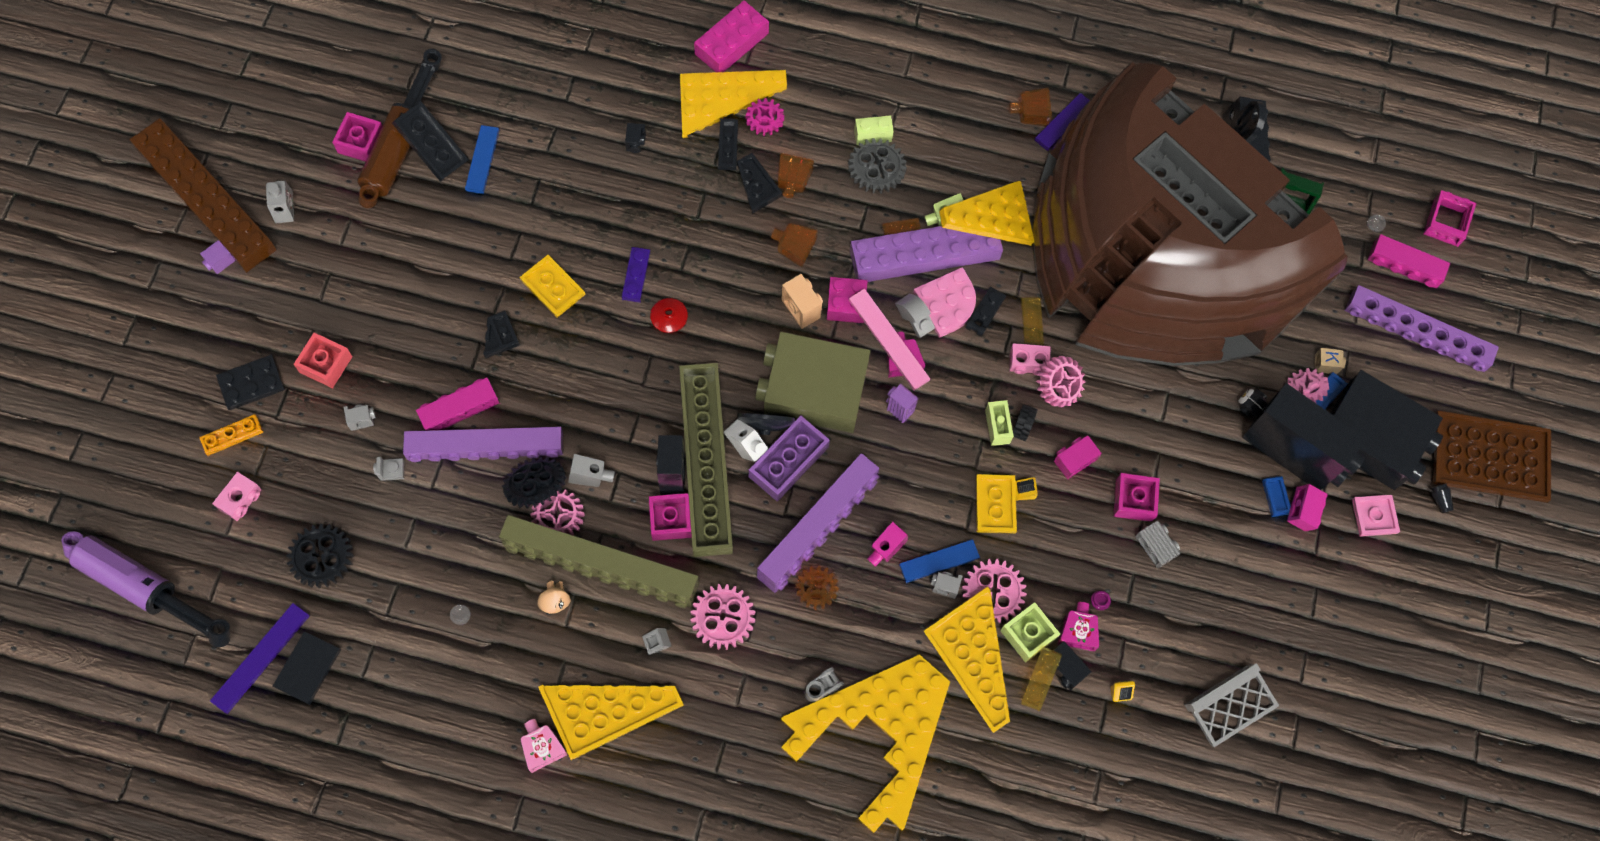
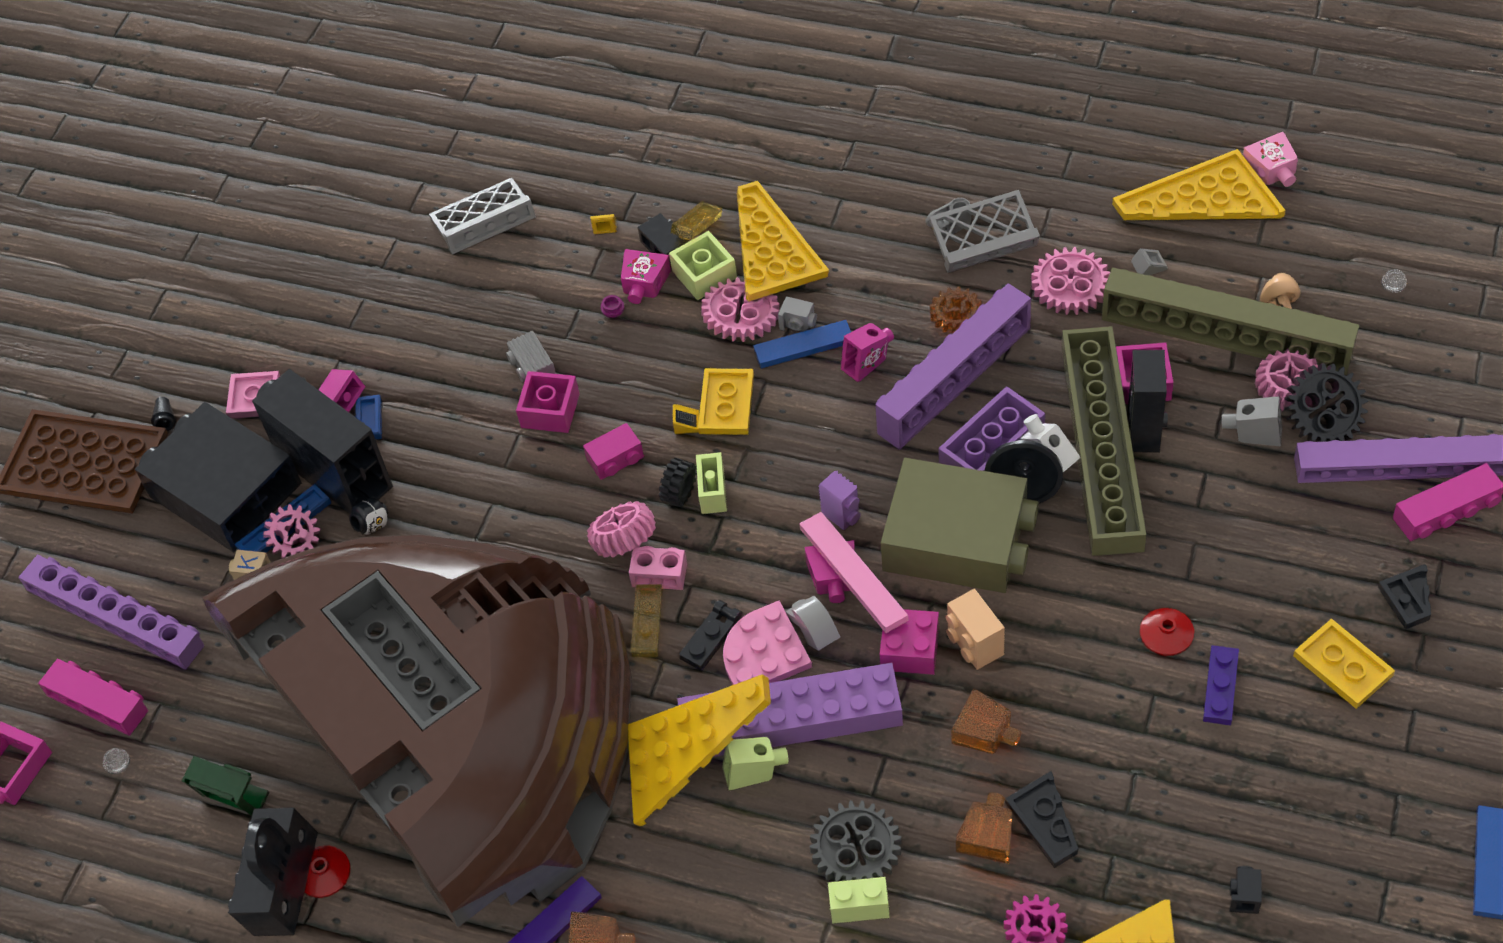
camera: 165 degrees left, 15 degrees down
black plate [718,119,738,170] -> none
yellow wing [781,655,950,833] -> none
clear orange plate [882,218,921,236] -> none
none -> light grey fence [929,190,1040,273]

